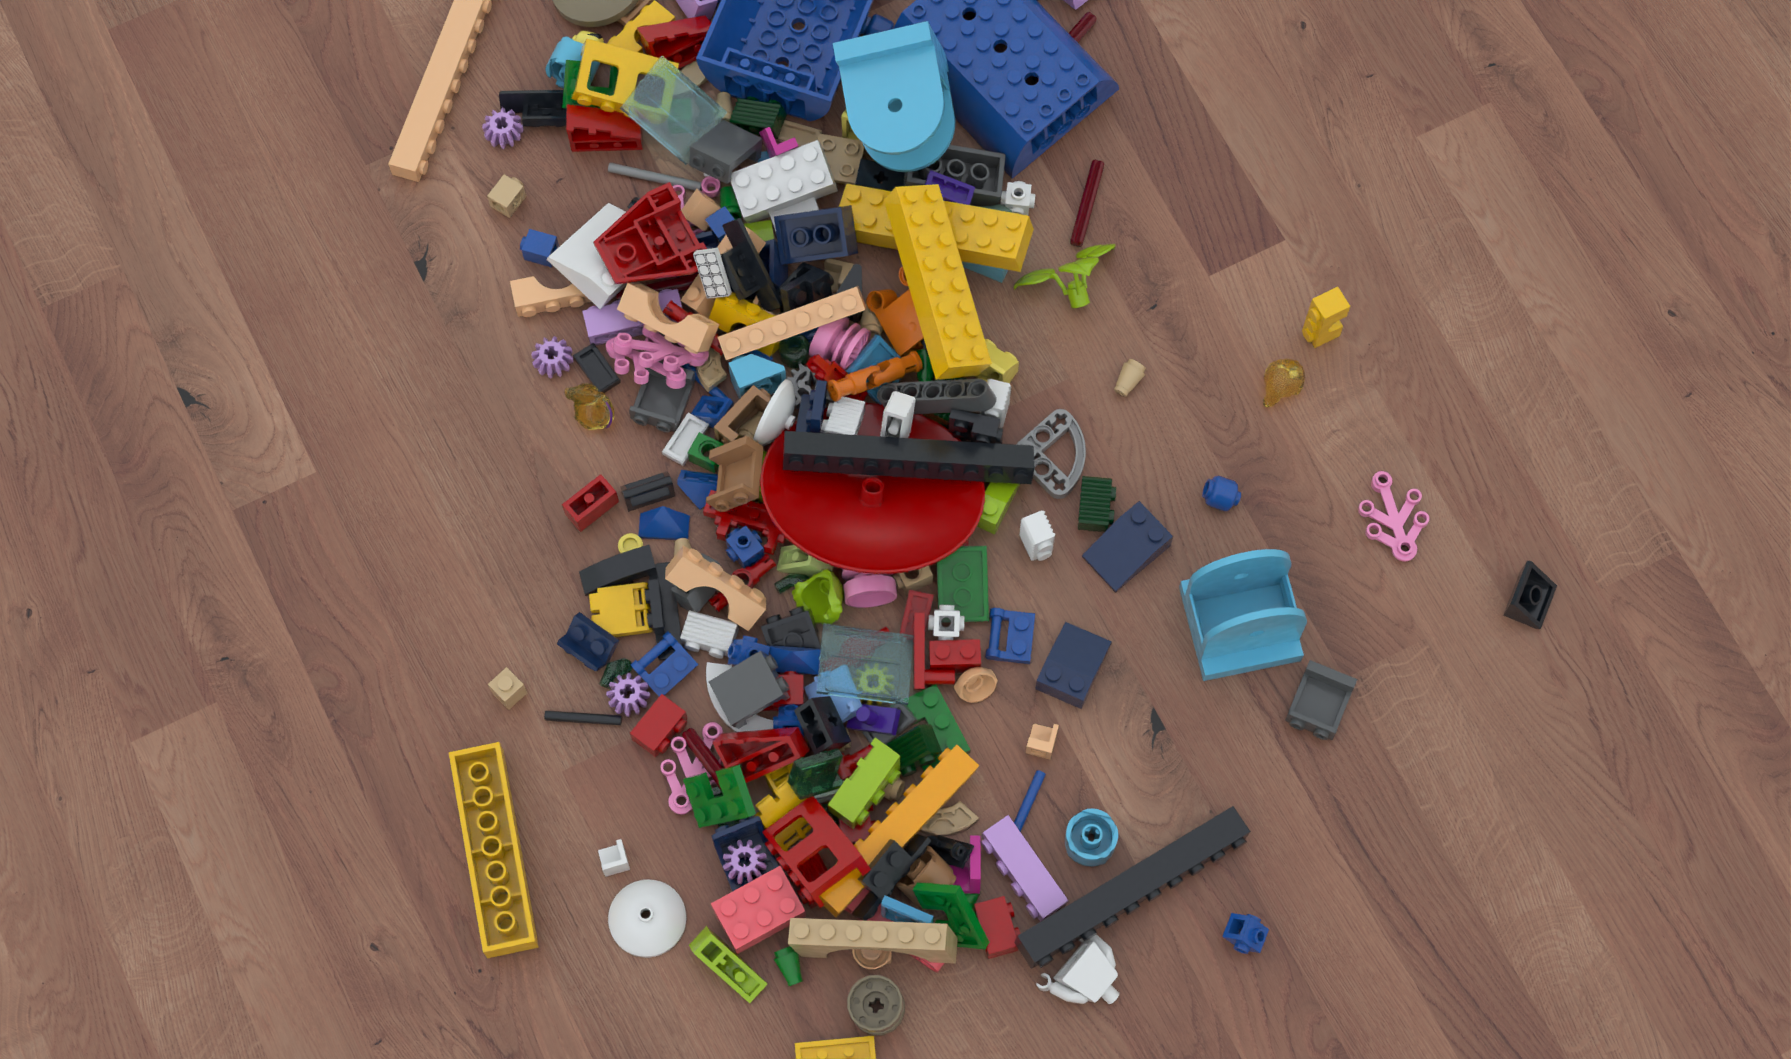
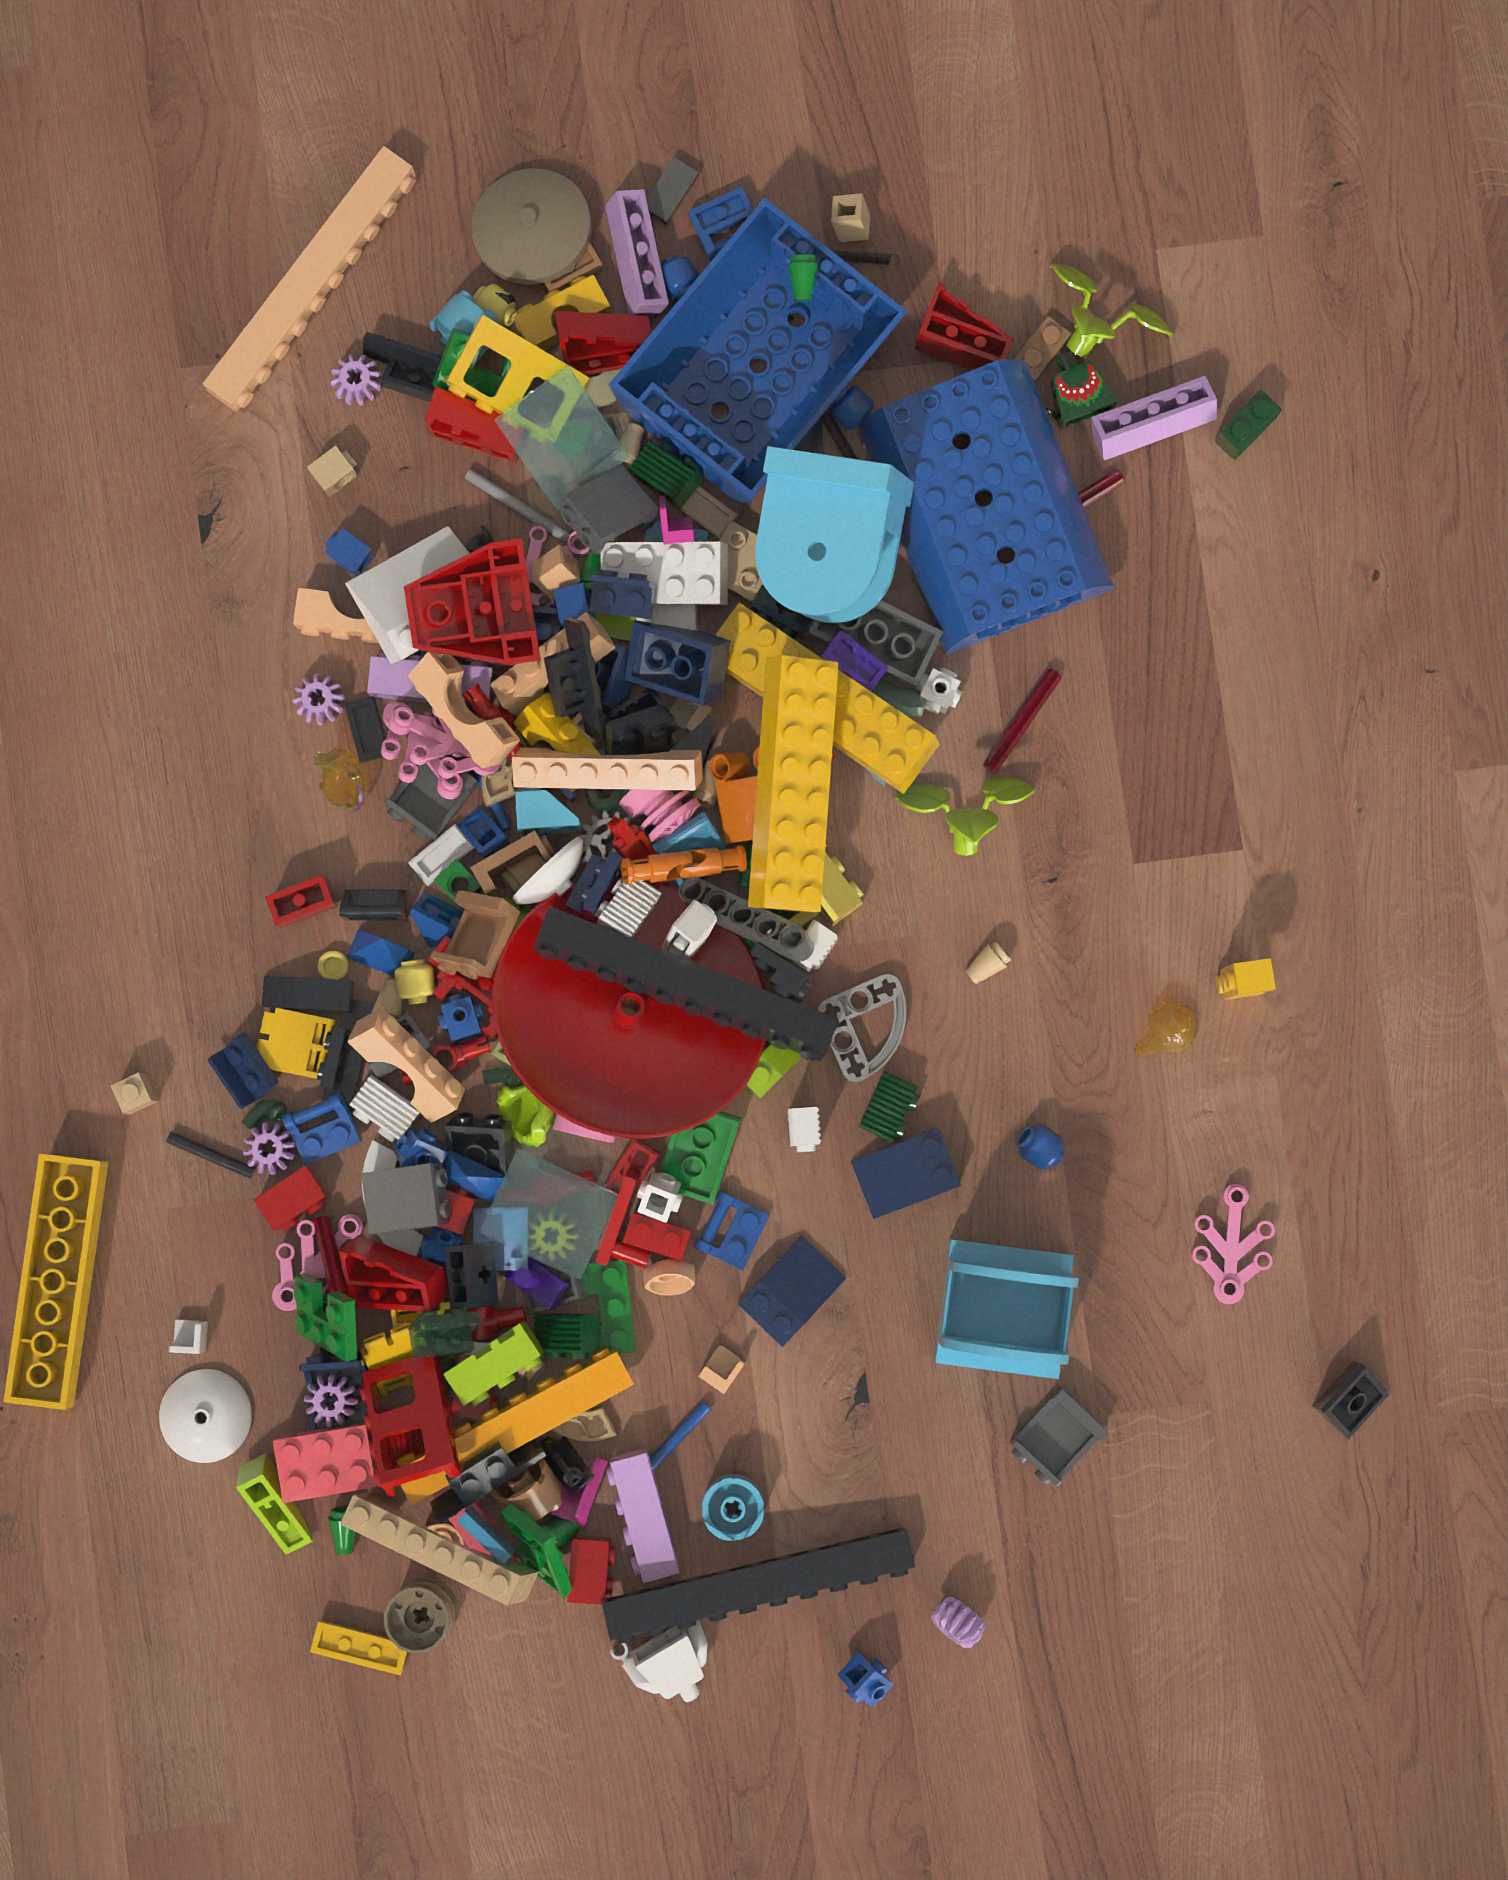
camera: 20 degrees right, 15 degrees up
white tile [693,248,732,299] -> none
none -> light yellow head [395,959,436,1004]
none -> dark blue bracket [589,569,656,620]
none -> lavender gear [931,1597,986,1648]

